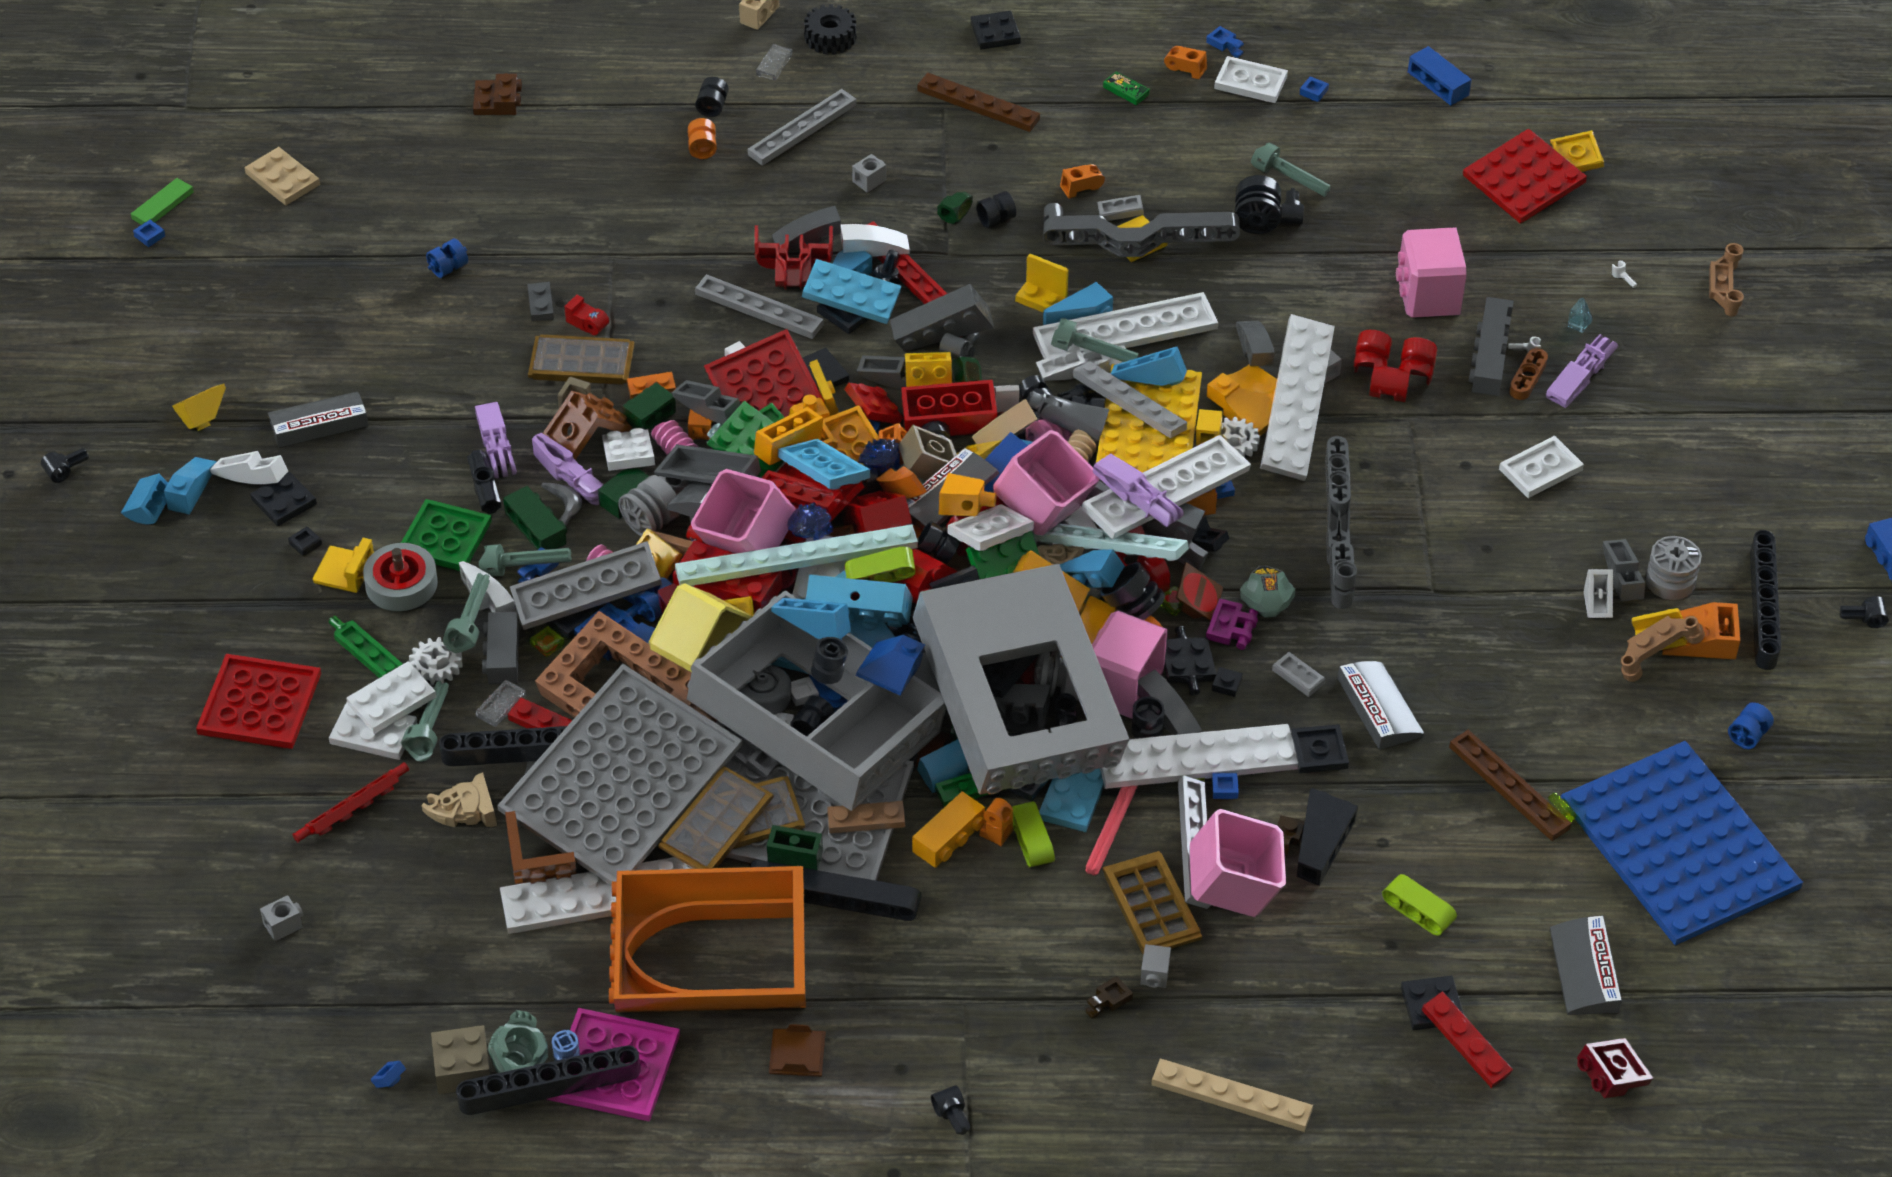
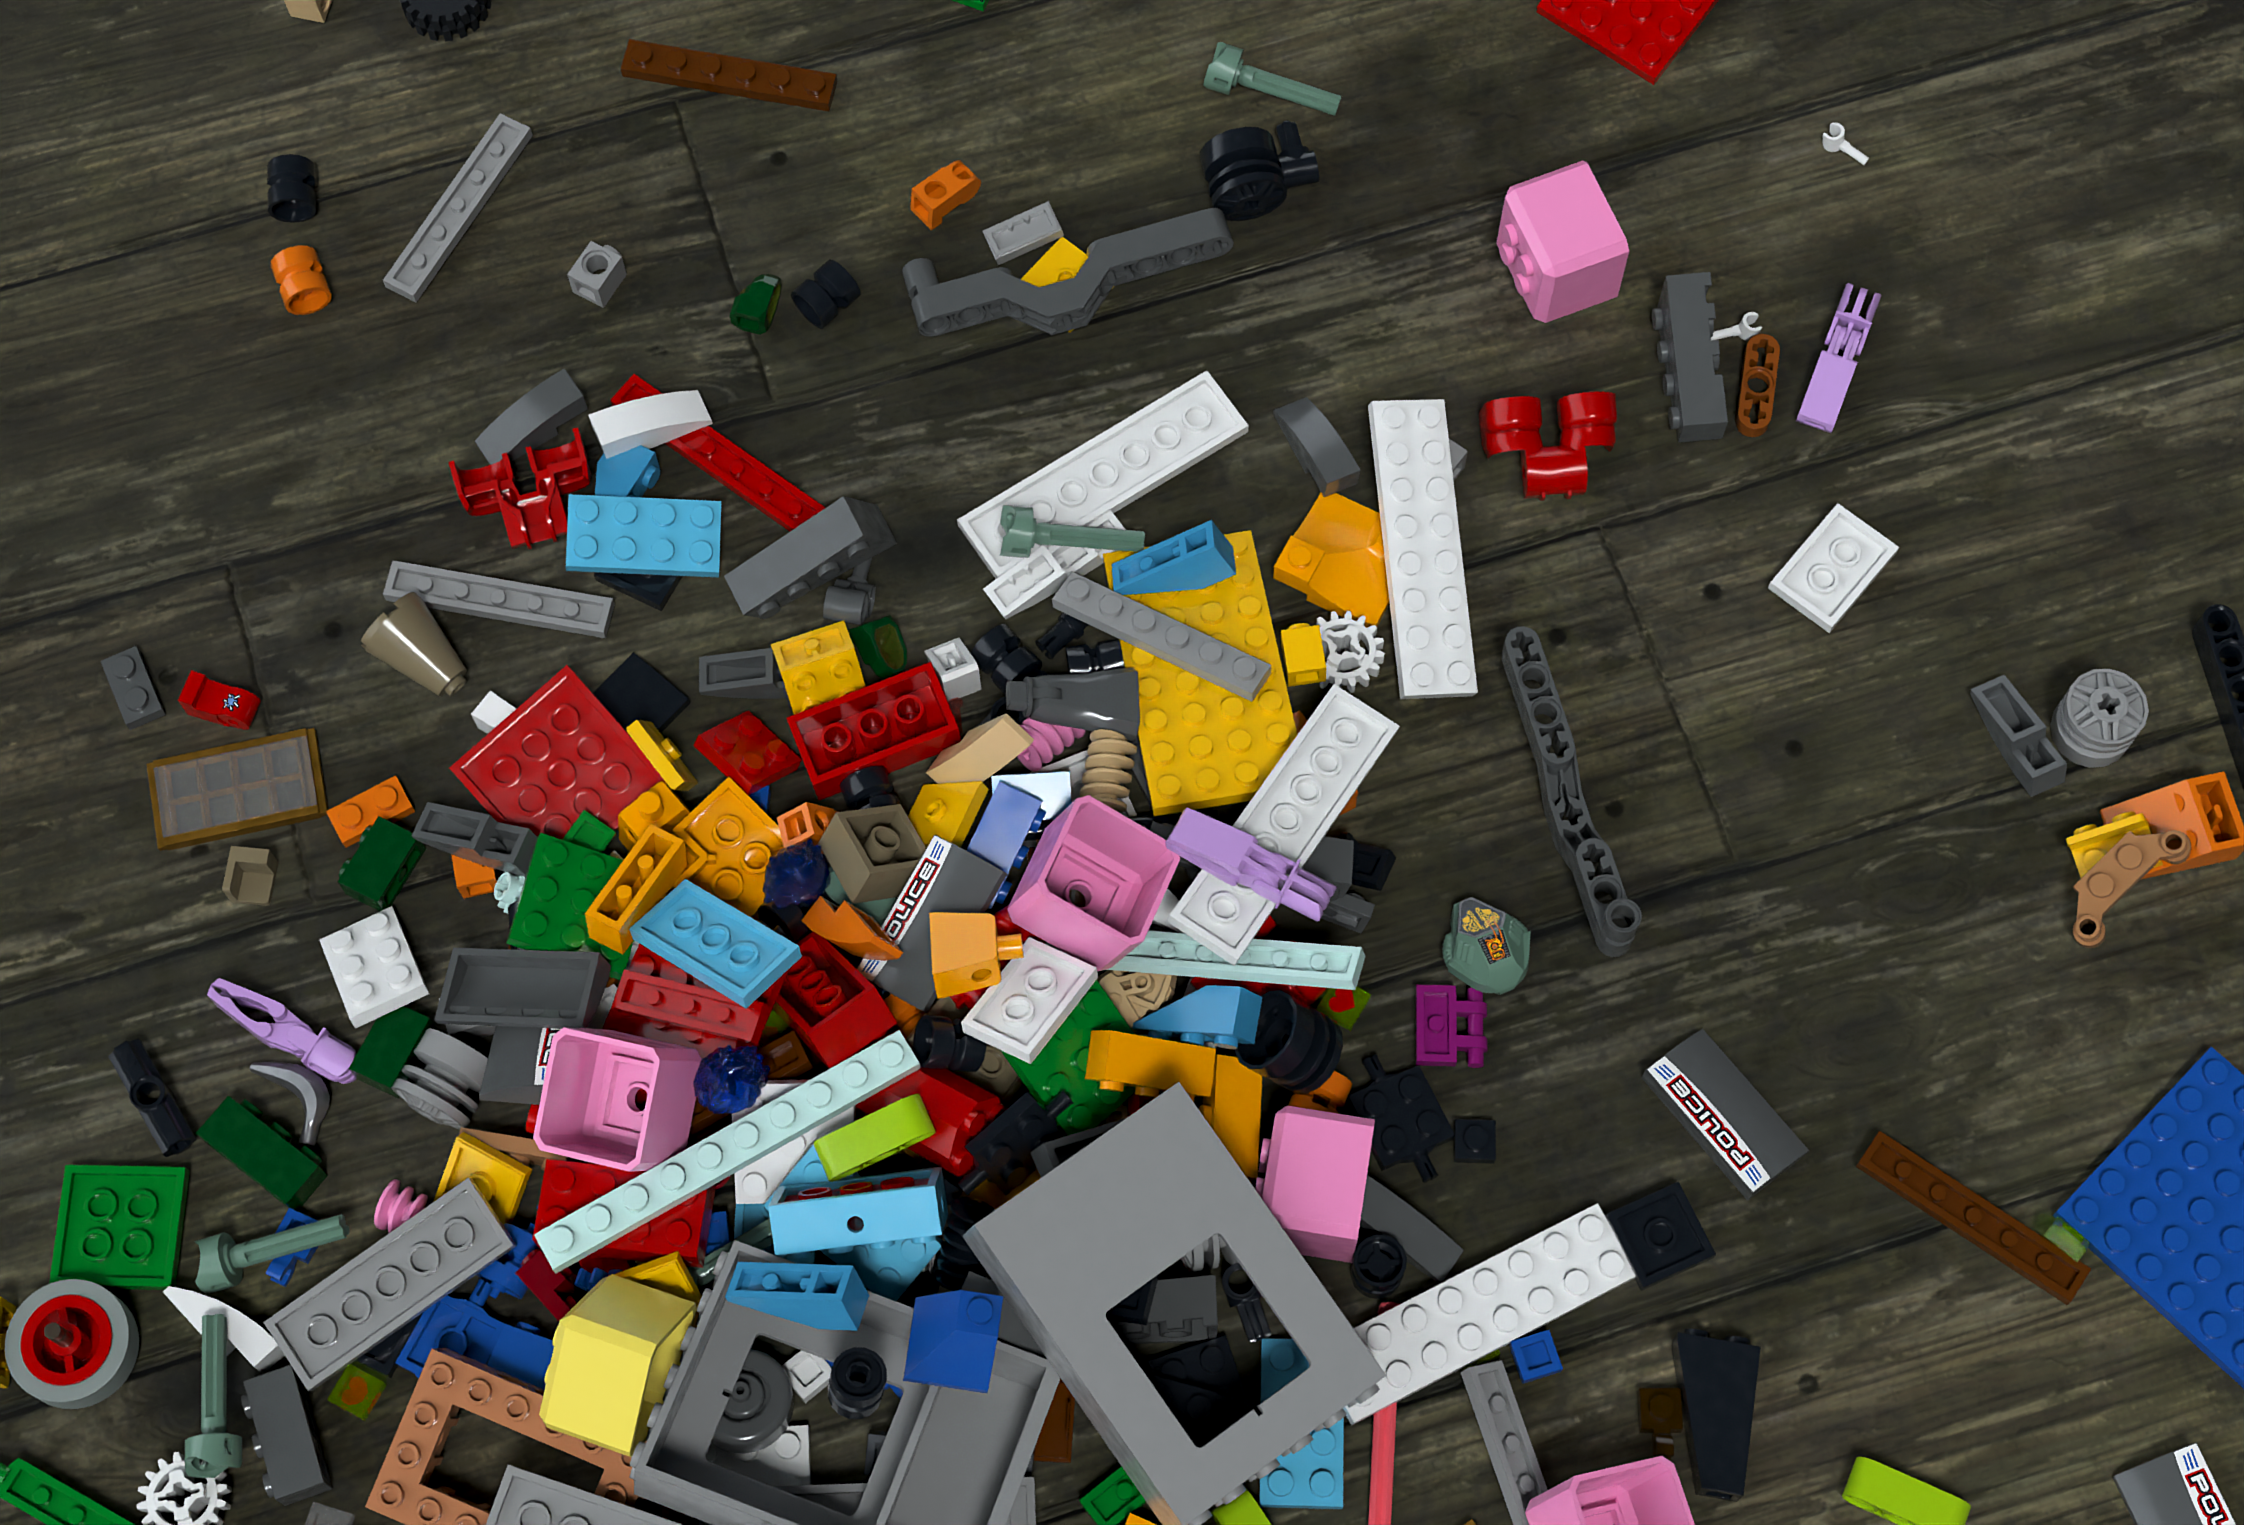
camera: 15 degrees left, 20 degrees up
lavender arm [475,402,517,478] -> none
dark orange bracket [543,391,632,460] -> none
bright pink piece [651,420,698,455] -> none
clear plate [756,44,793,81] -> none
black wheel [790,695,835,737] -> none
black axle [872,249,900,285] -> none
dark azure brick [917,740,971,793] -> none
yellow bracket [1015,254,1069,312] -> none
dark azure slope [1043,282,1113,325] -> none
piece [1176,562,1223,622] -> none
light grey plate [1272,652,1326,697] -> none
clear light blue slope [1568,298,1592,333] -> none
white slope [1584,569,1613,618] -> none
medium nougat plate [1709,243,1744,316] -> none
none -> dark tan cone [361,592,467,697]

